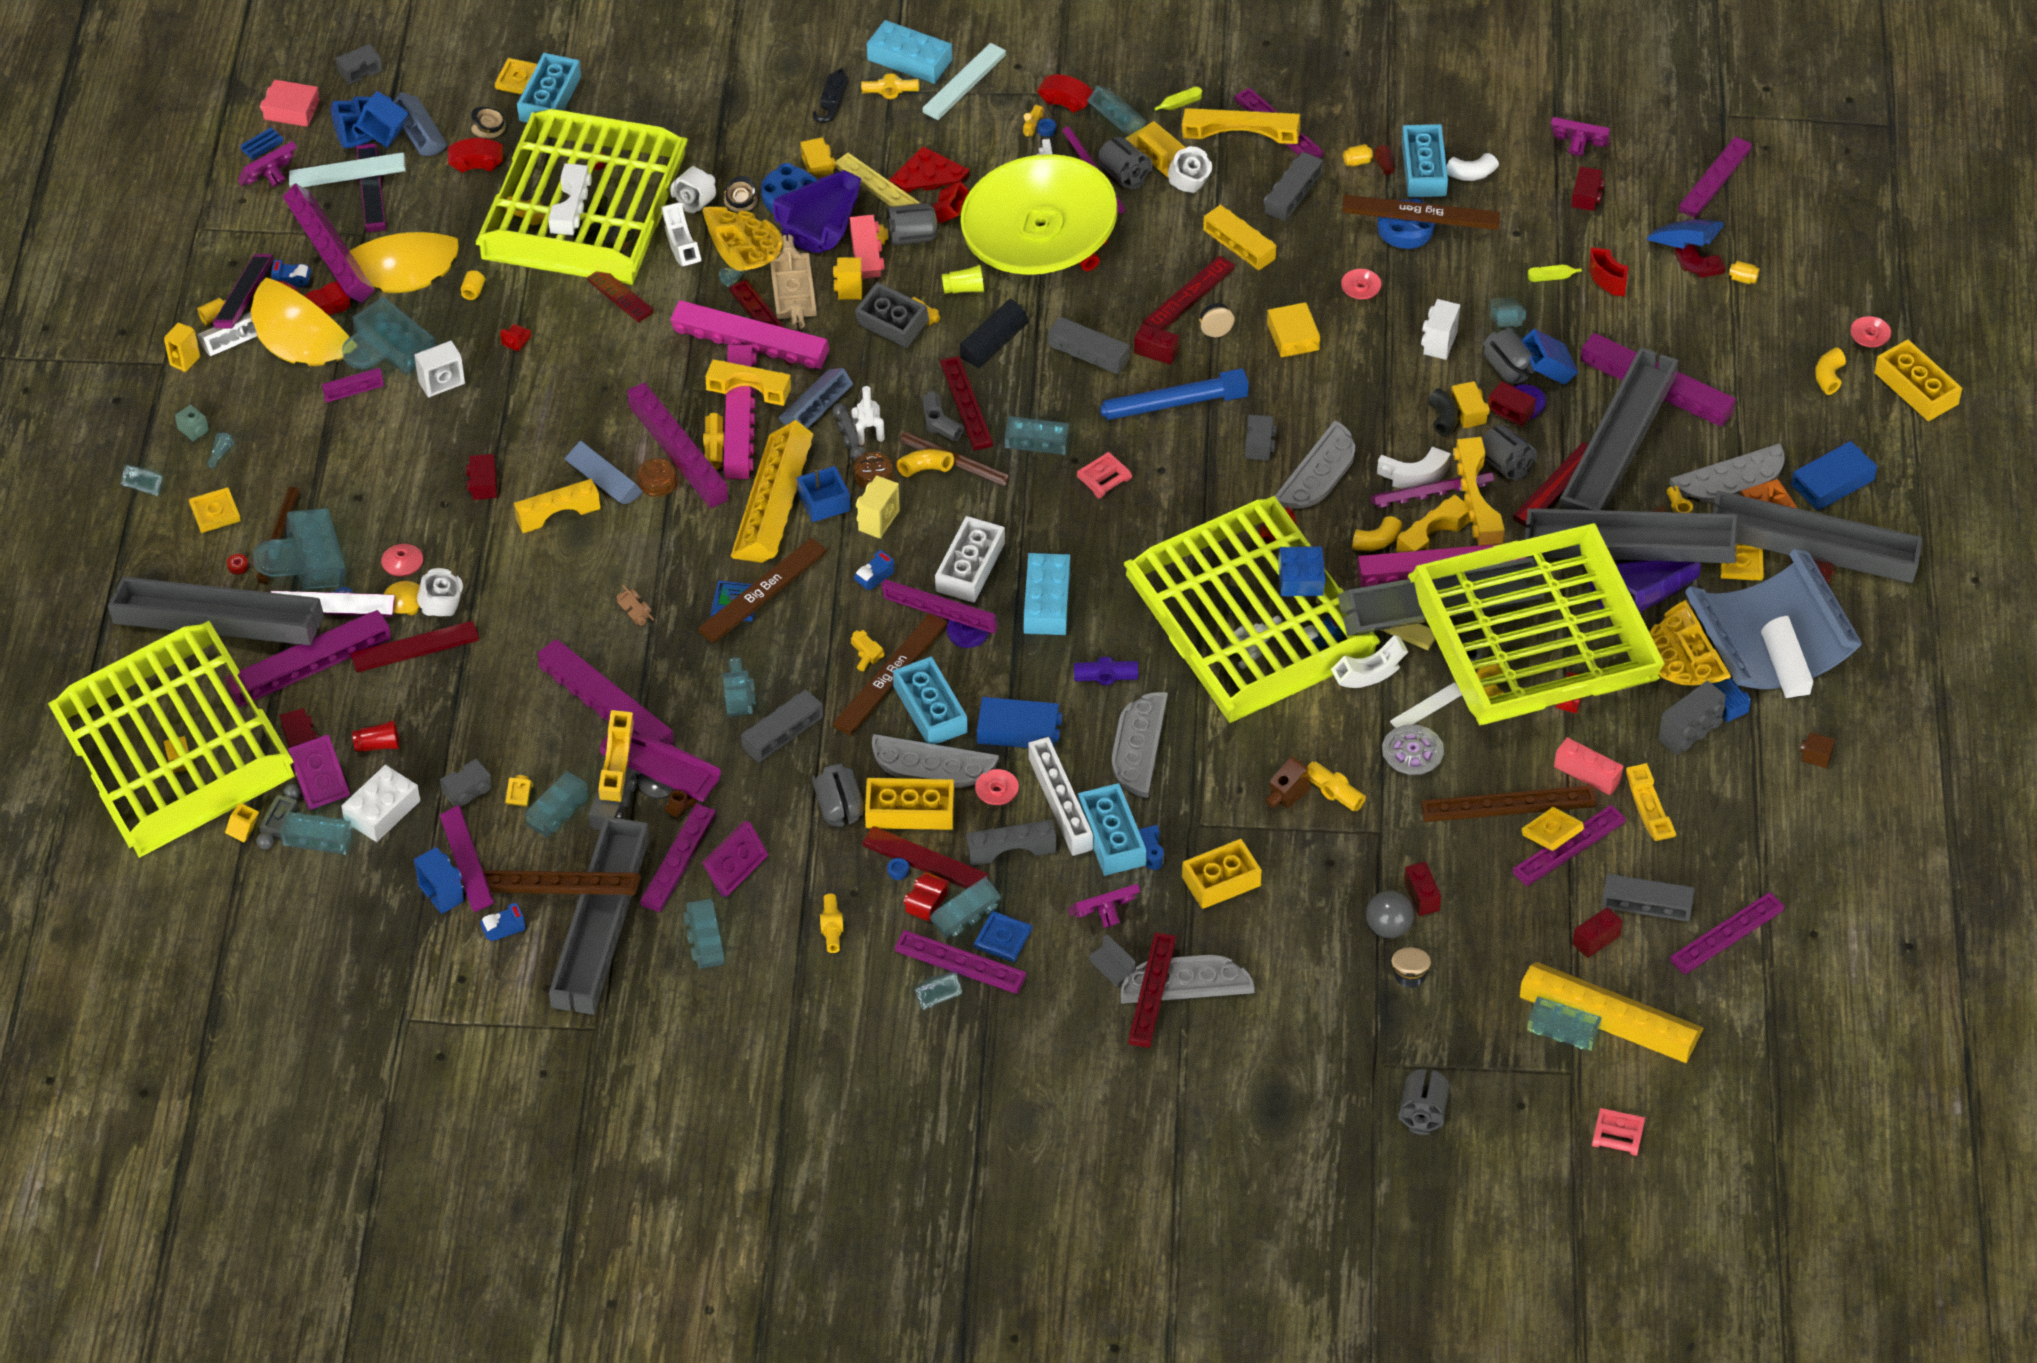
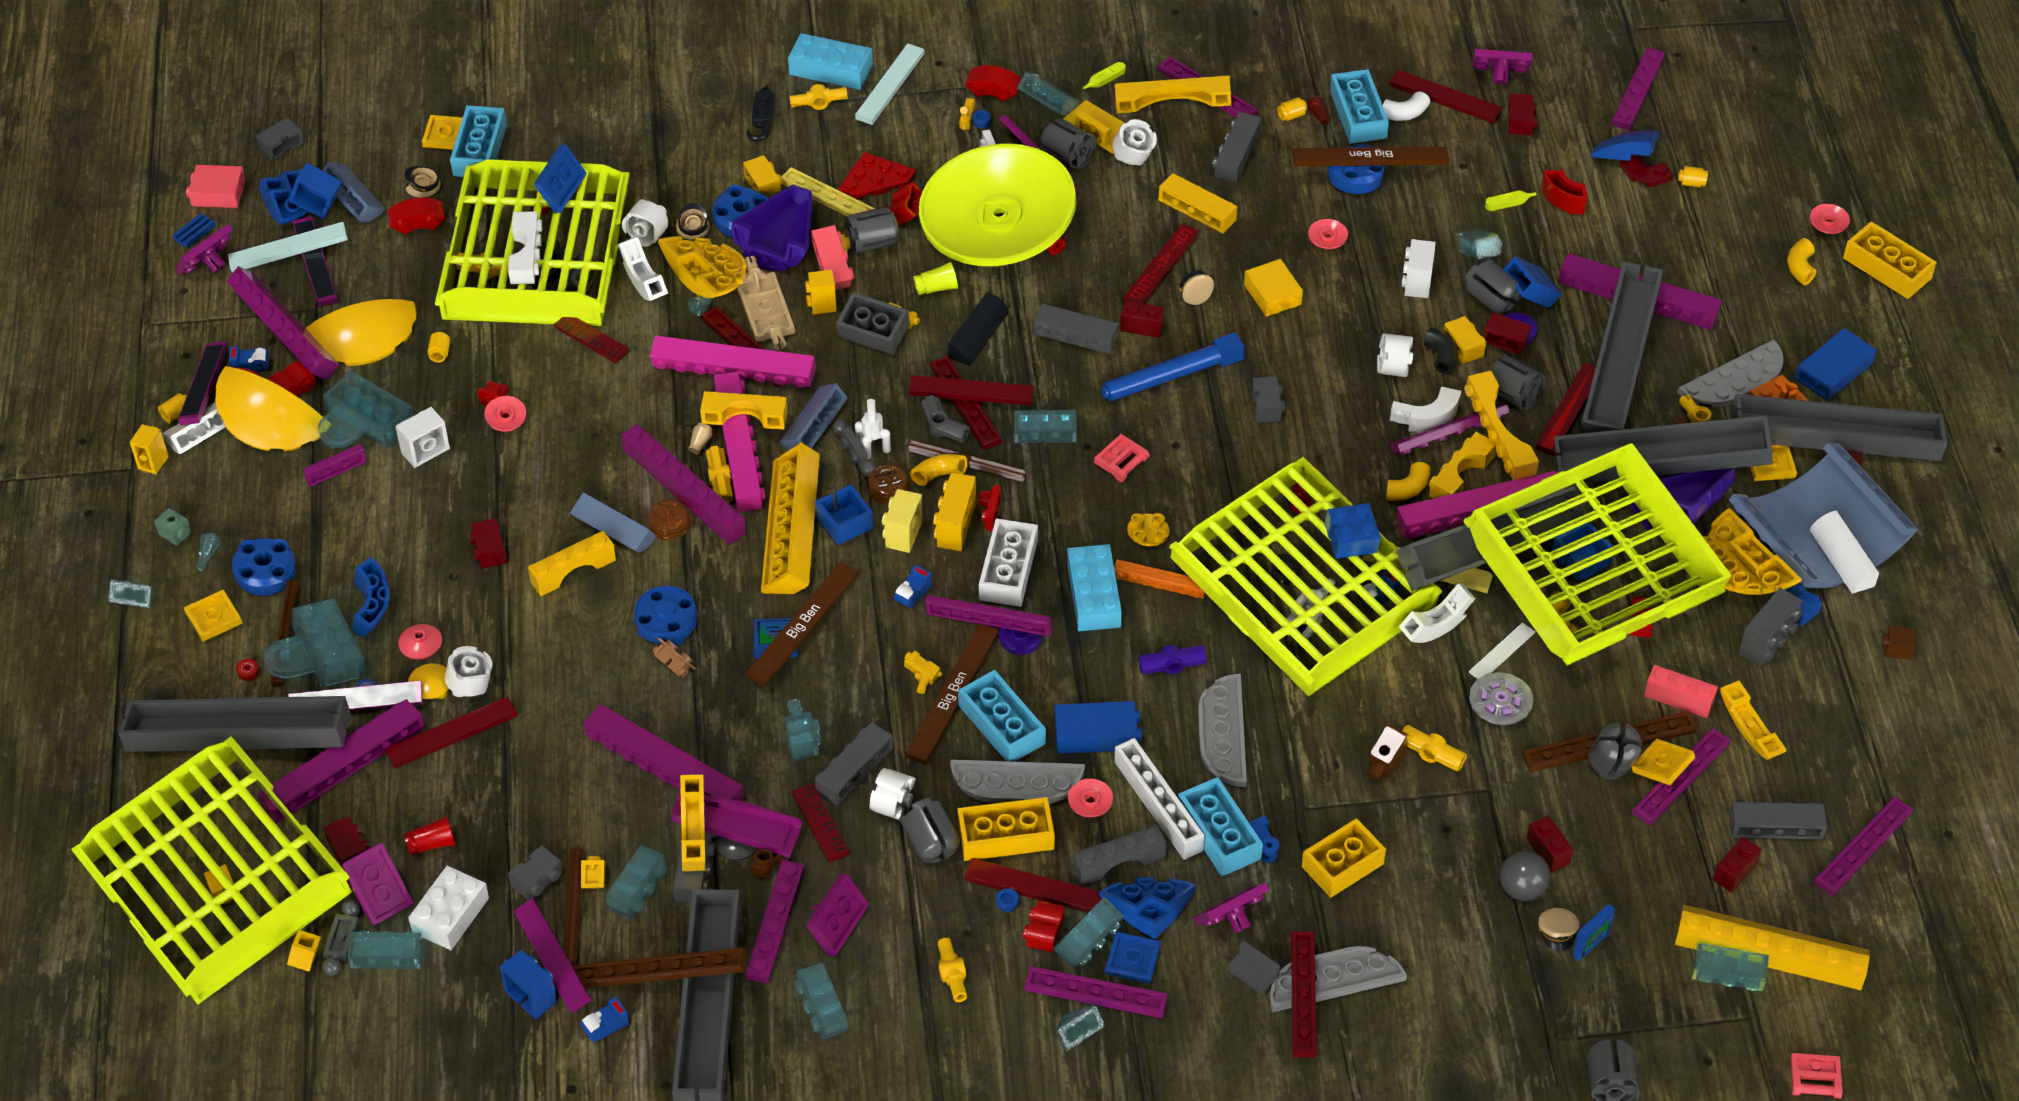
camera: 10 degrees left, 0 degrees up
light grey plate [1275,421,1355,509] -> none
none -> blue piece [232,538,296,595]
none -> blue brick [353,557,390,637]
none -> coral dish [485,396,526,432]
none -> blue plate [533,144,587,214]
none -> reddish brown axle [563,846,584,965]
none -> blue piece [634,586,698,646]
none -> tan cone [688,423,713,455]
none -> dark red tile [792,783,849,863]
none -> white brick [869,768,915,820]
none -> dark red tile [909,375,1034,406]
none -> yellow brick [933,472,976,552]
none -> red hinge [978,485,1001,531]
none -> blue brick [1099,877,1196,939]
none -> orange piece [1114,559,1205,599]
none -> yellow dish [1127,513,1170,547]
none -> white brick [1377,334,1413,377]
none -> dark red tile [1390,70,1503,124]
none -> blue piece [1552,522,1613,582]
none -> blue tile [1573,904,1615,961]
none -> dark grey cylinder [1588,722,1642,780]

